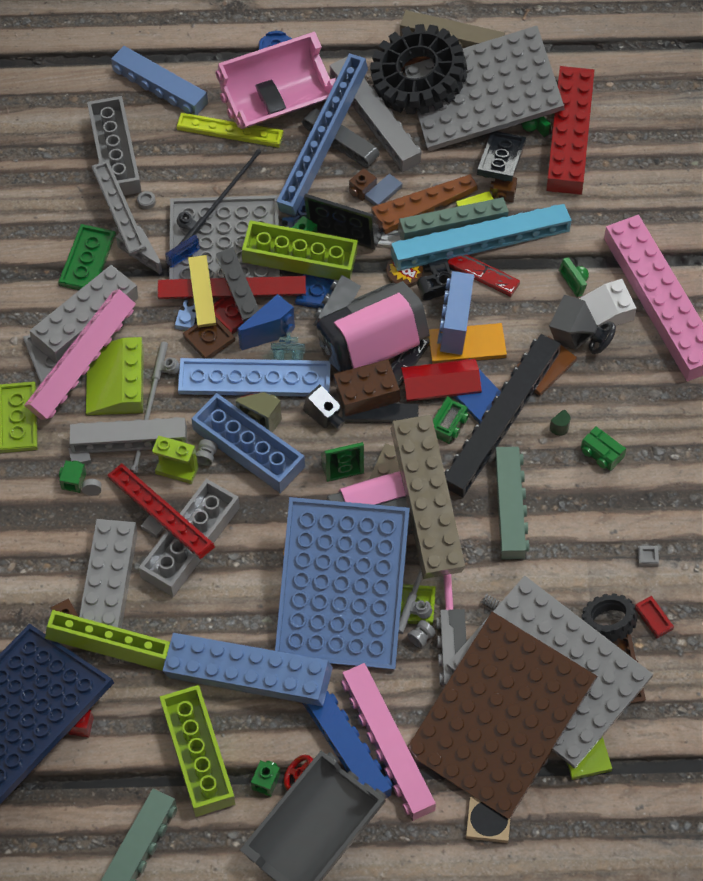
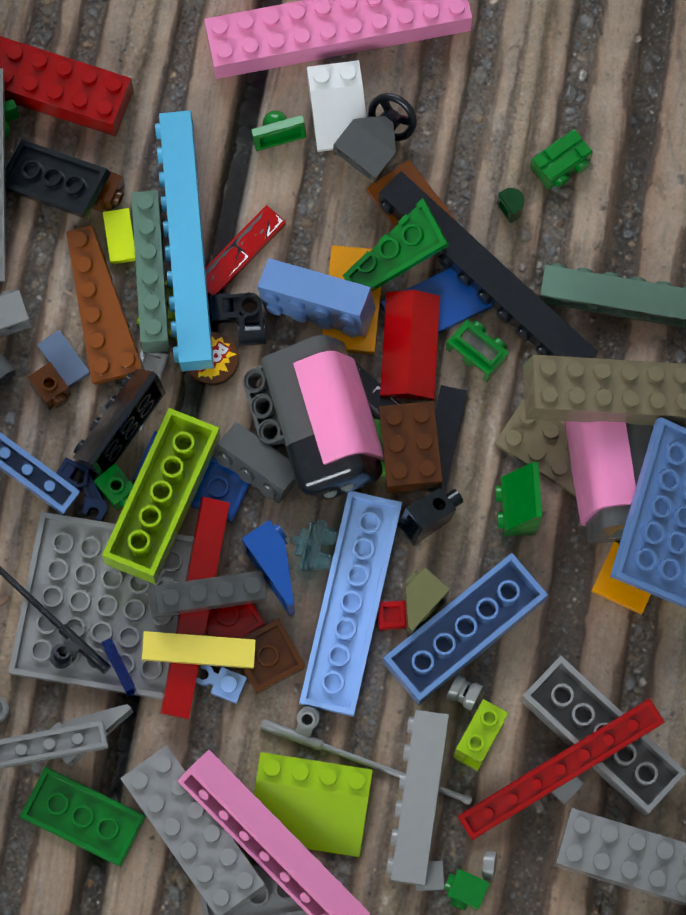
camera: 80 degrees left, 15 degrees up
none -> green wing [343,198,450,291]

